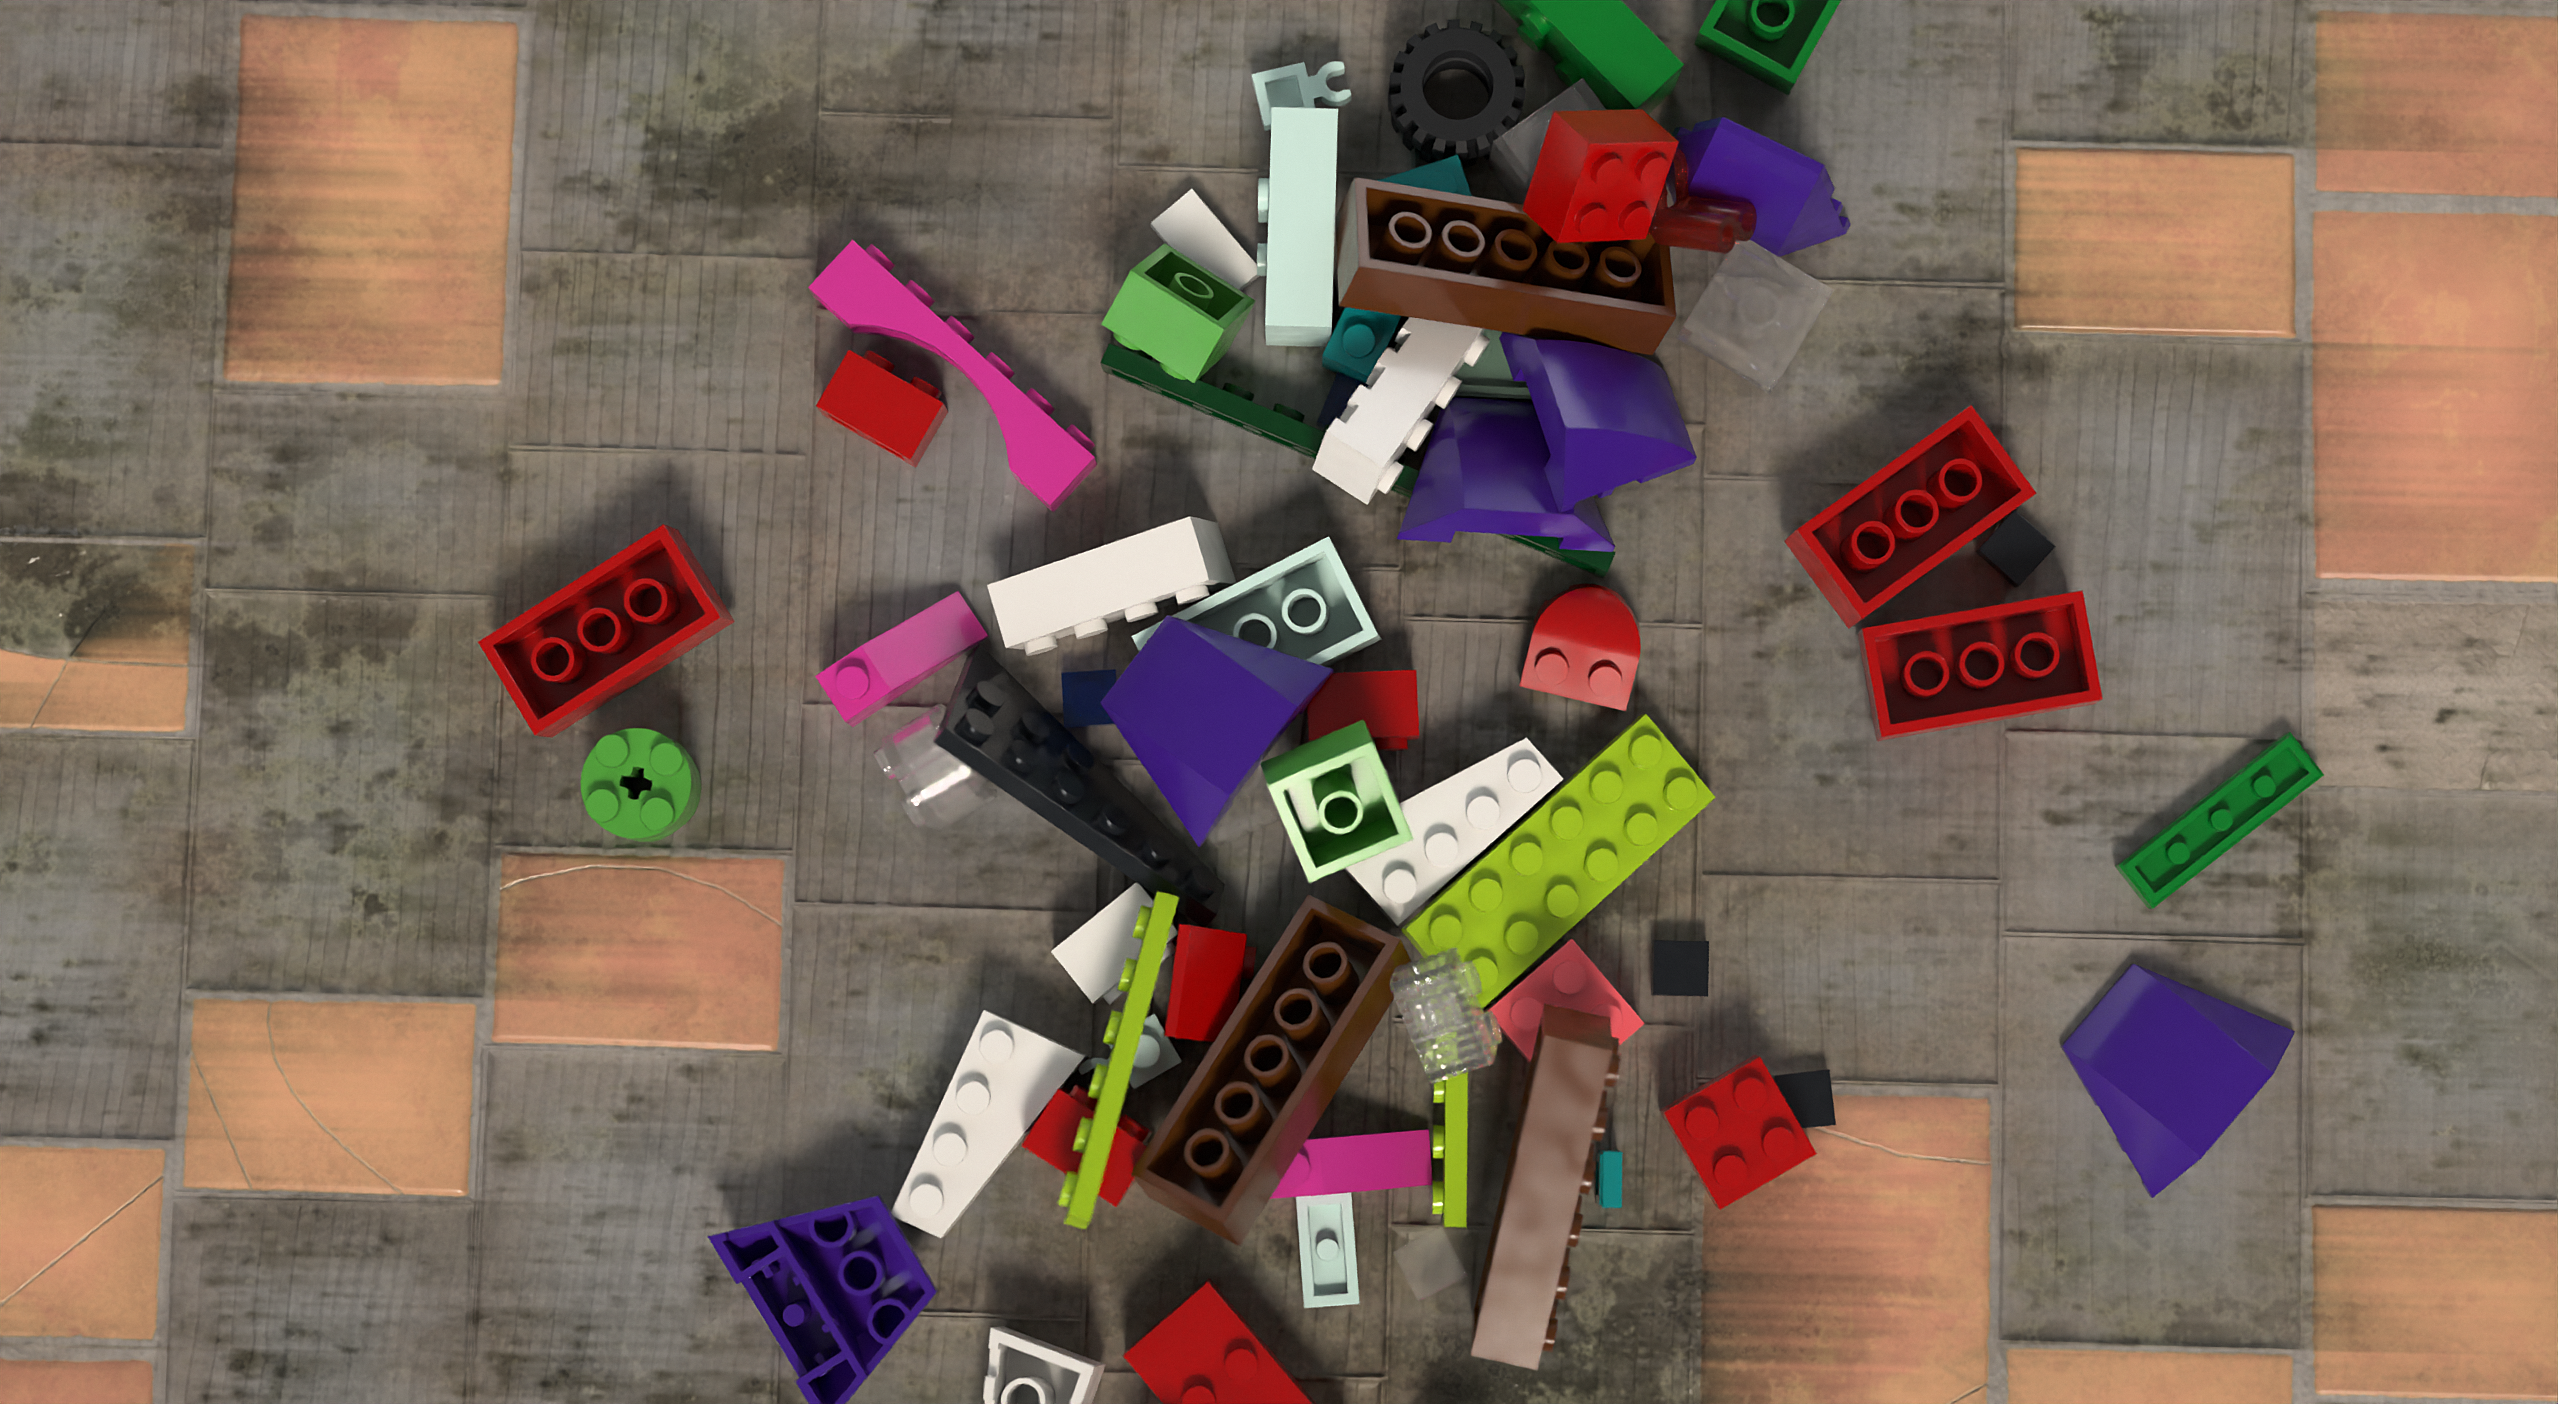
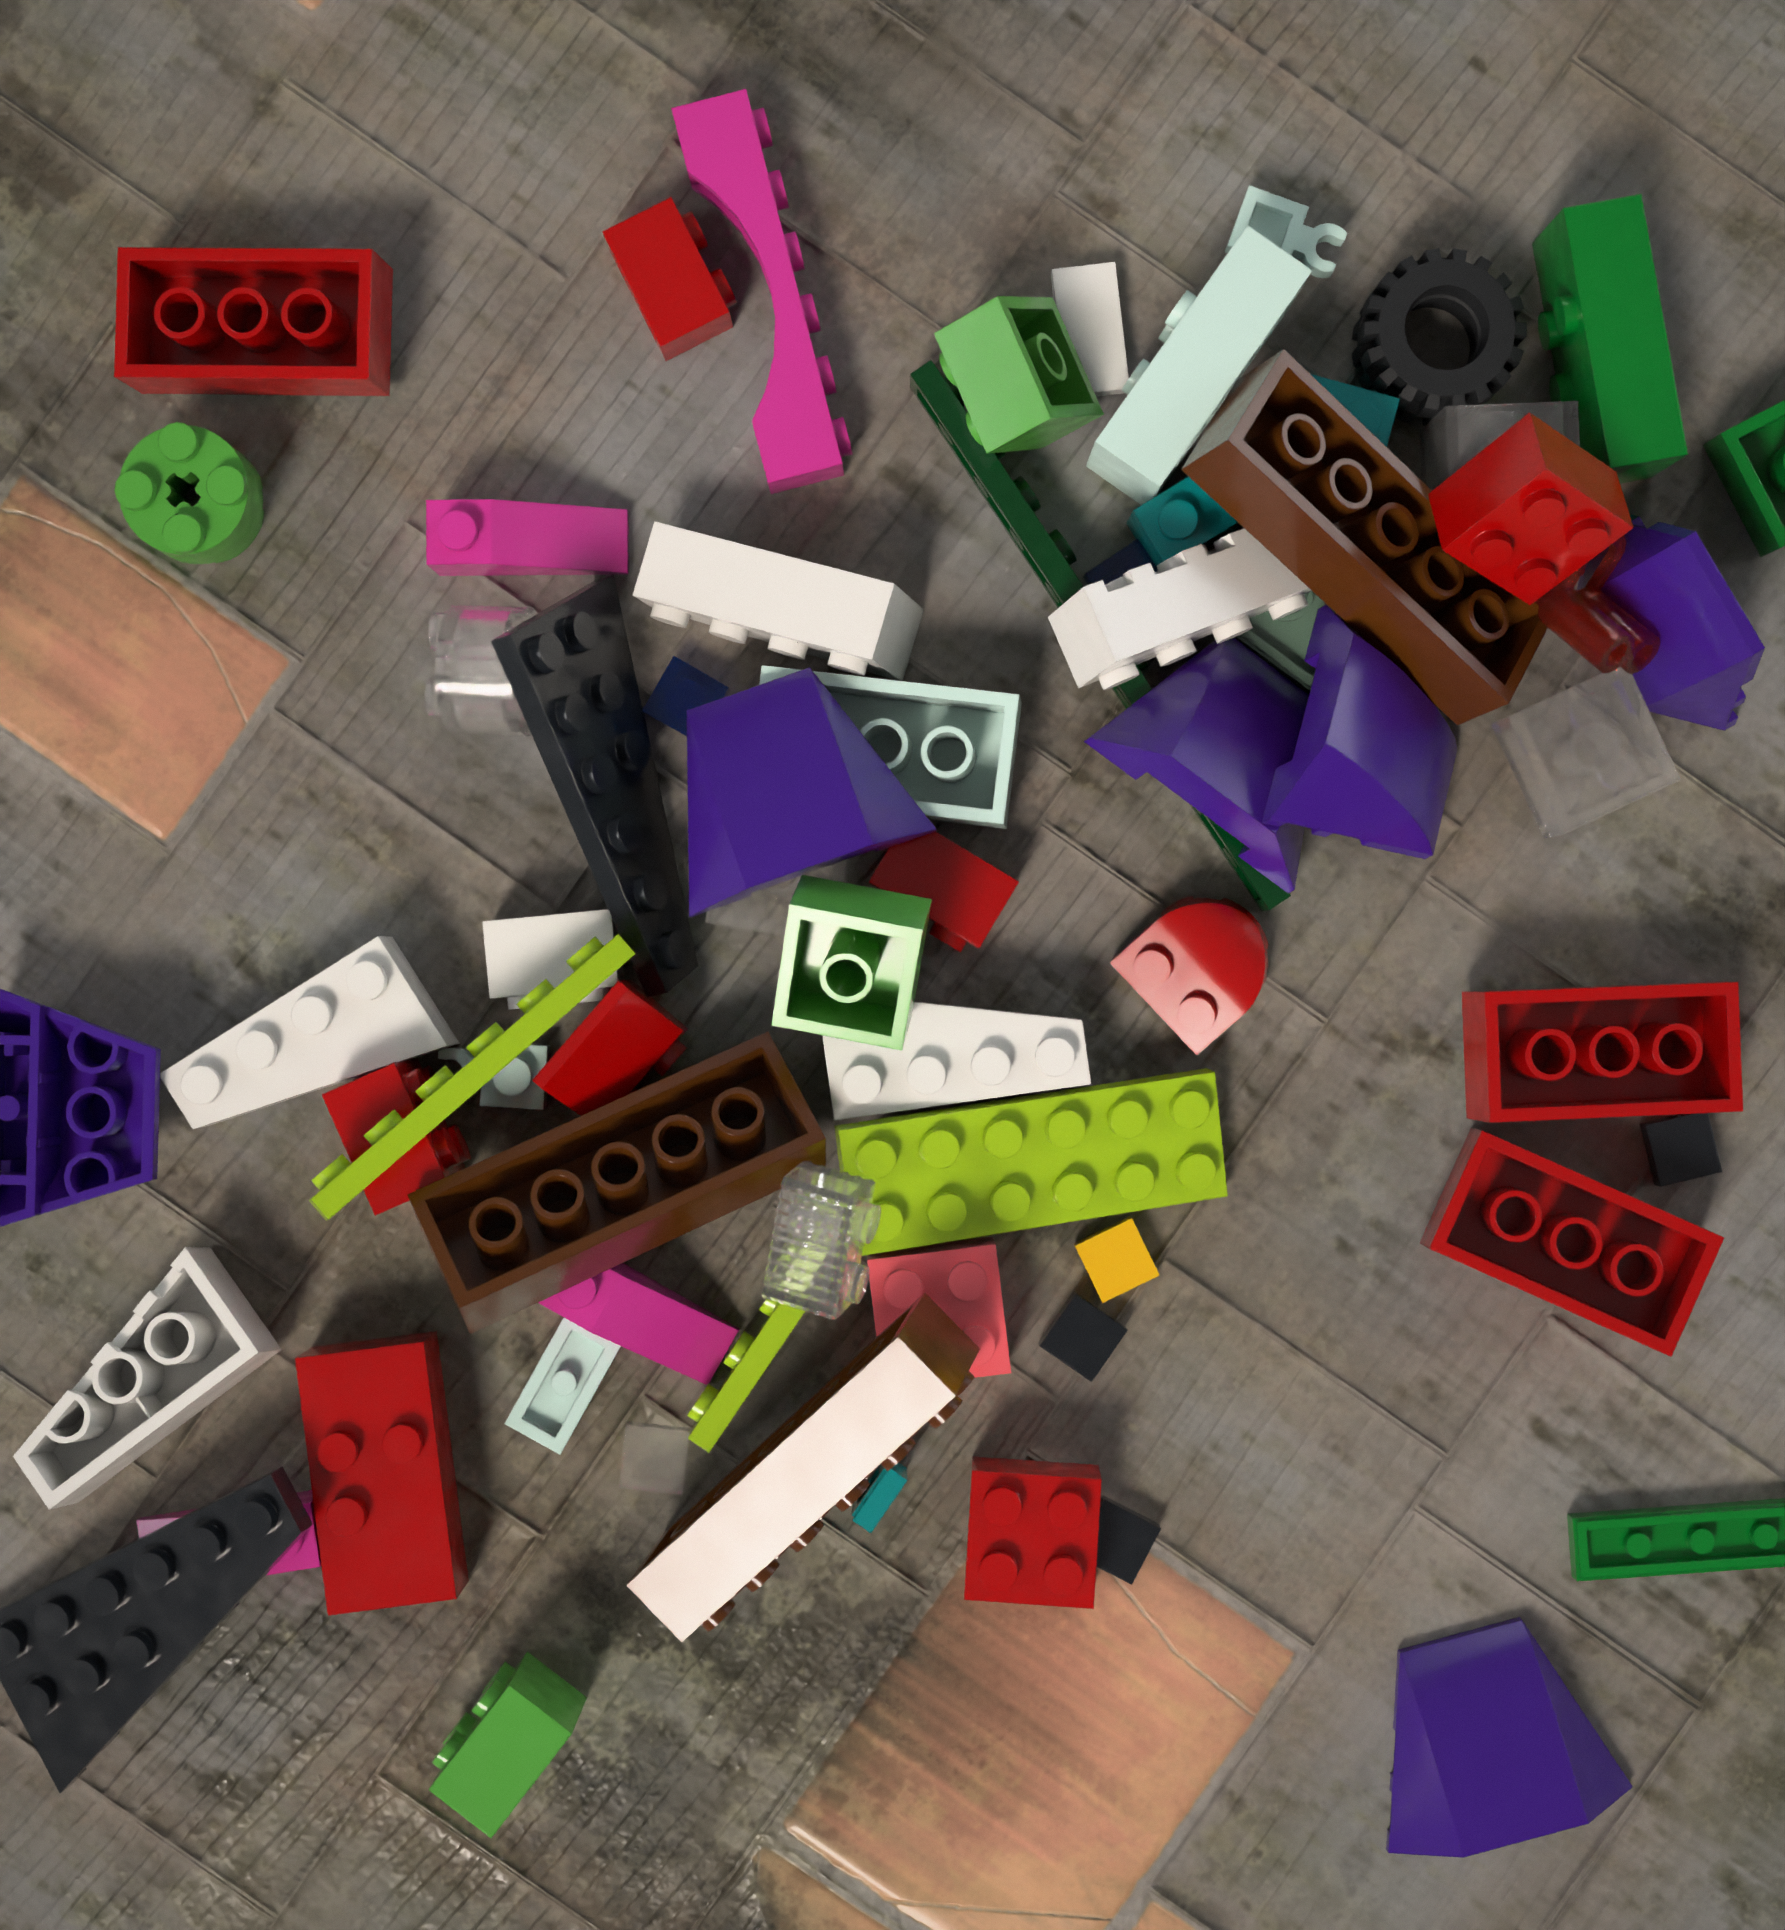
camera: 30 degrees right, 5 degrees up
none -> yellow tile [1074,1216,1160,1303]

